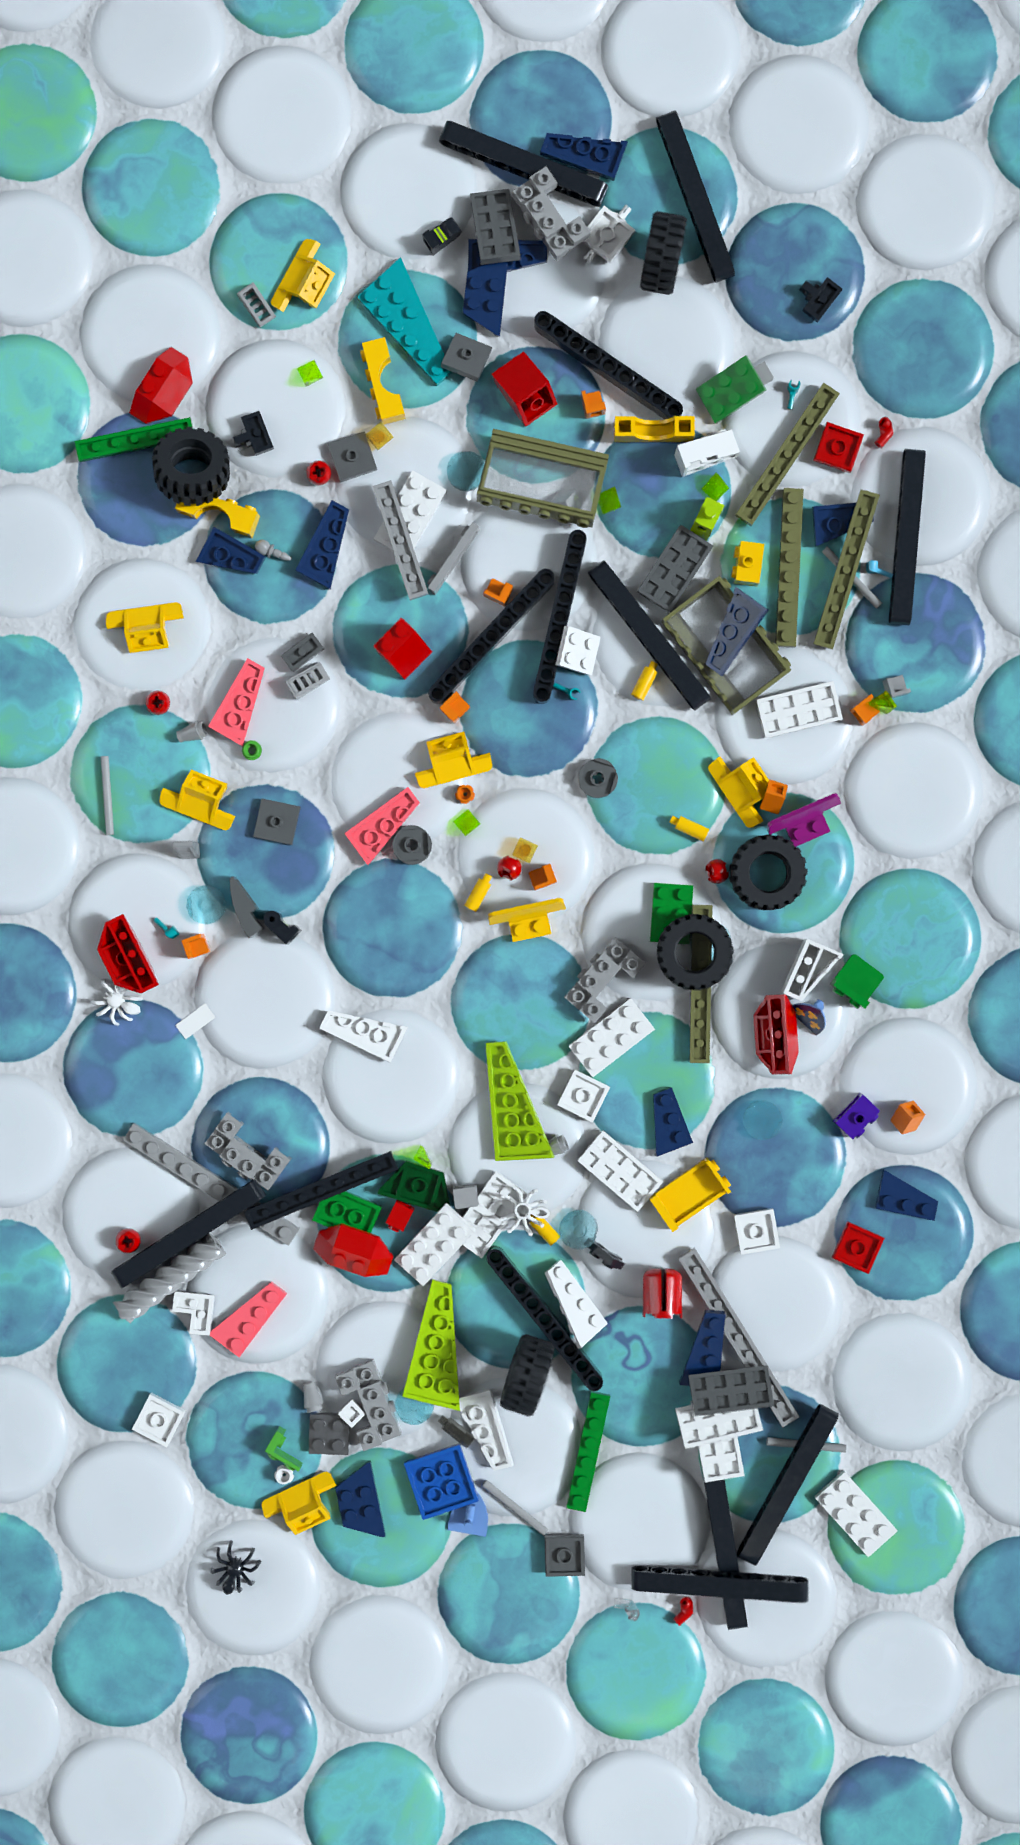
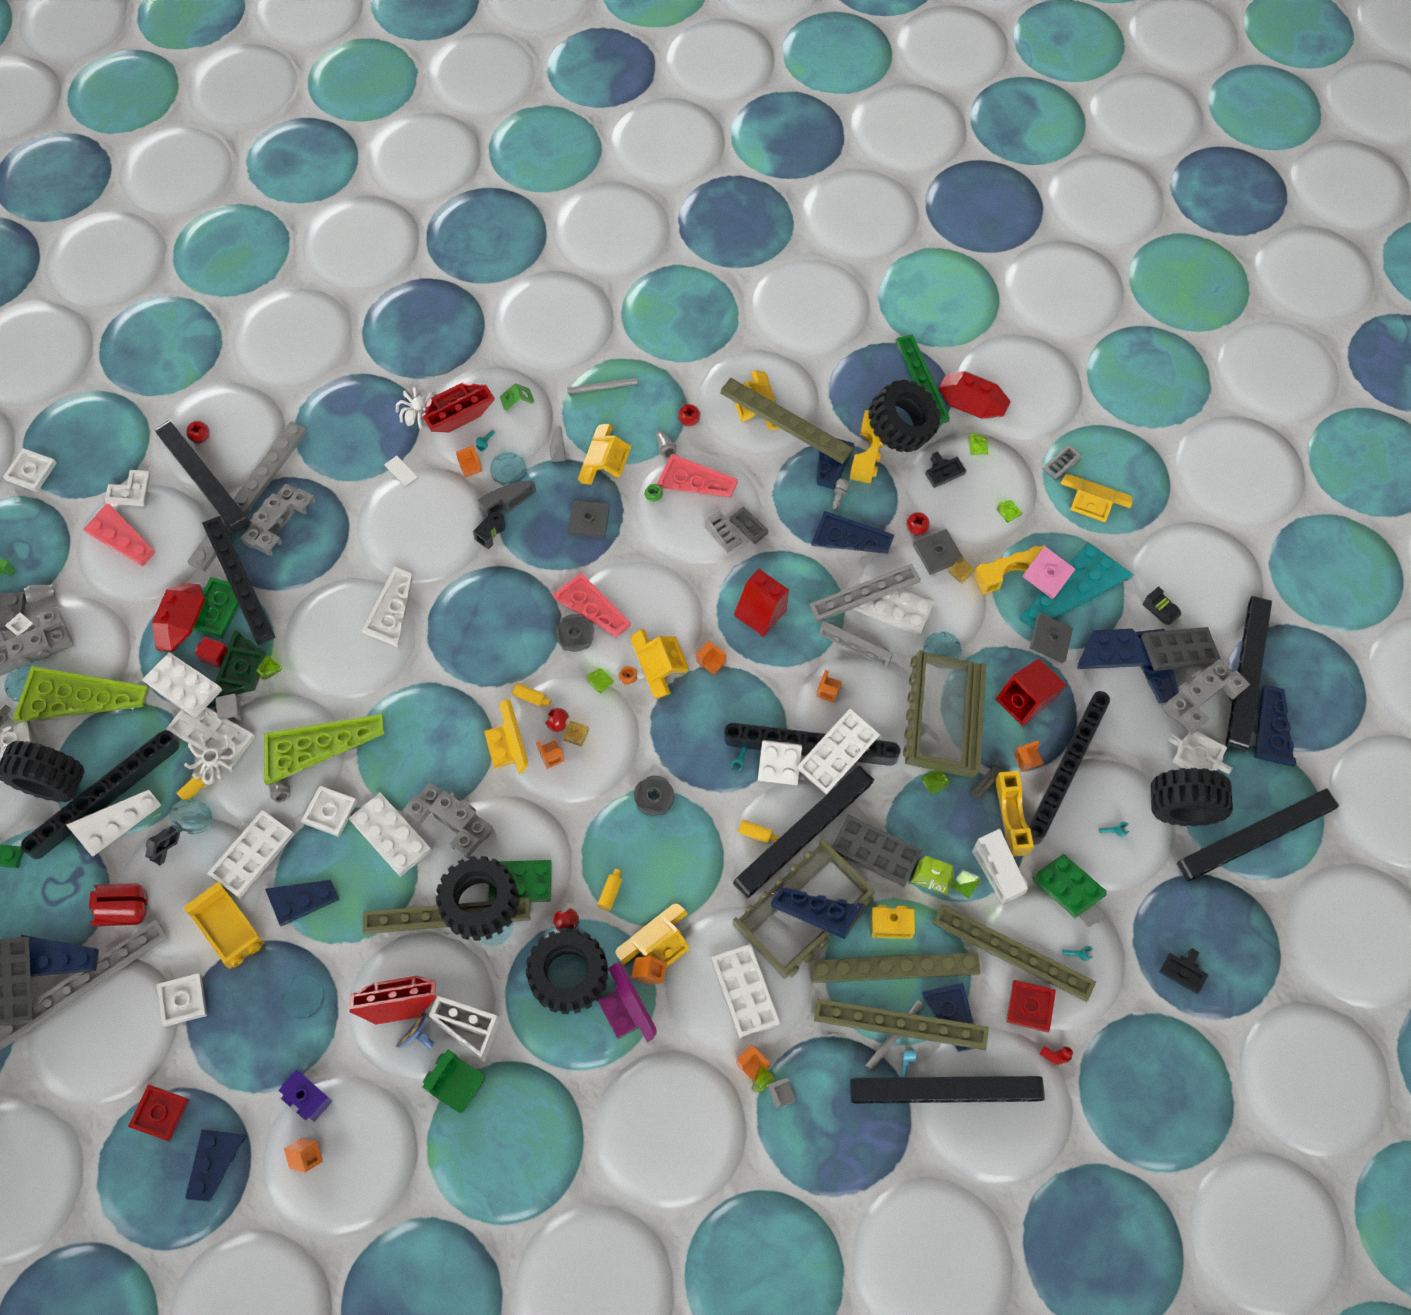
camera: 80 degrees right, 25 degrees down
light grey piece [113,1233,226,1324] -> none
black beam [428,568,555,704] -> none
none -> bright green bracket [500,383,534,411]
none -> olive plate [720,378,853,464]
none -> white plate [796,709,880,795]
none -> clear neon green slope [968,433,989,455]
none -> dark grey axle [970,766,1002,799]
none -> bright pink plate [1022,546,1075,599]
none -> teal hand [1099,822,1130,837]

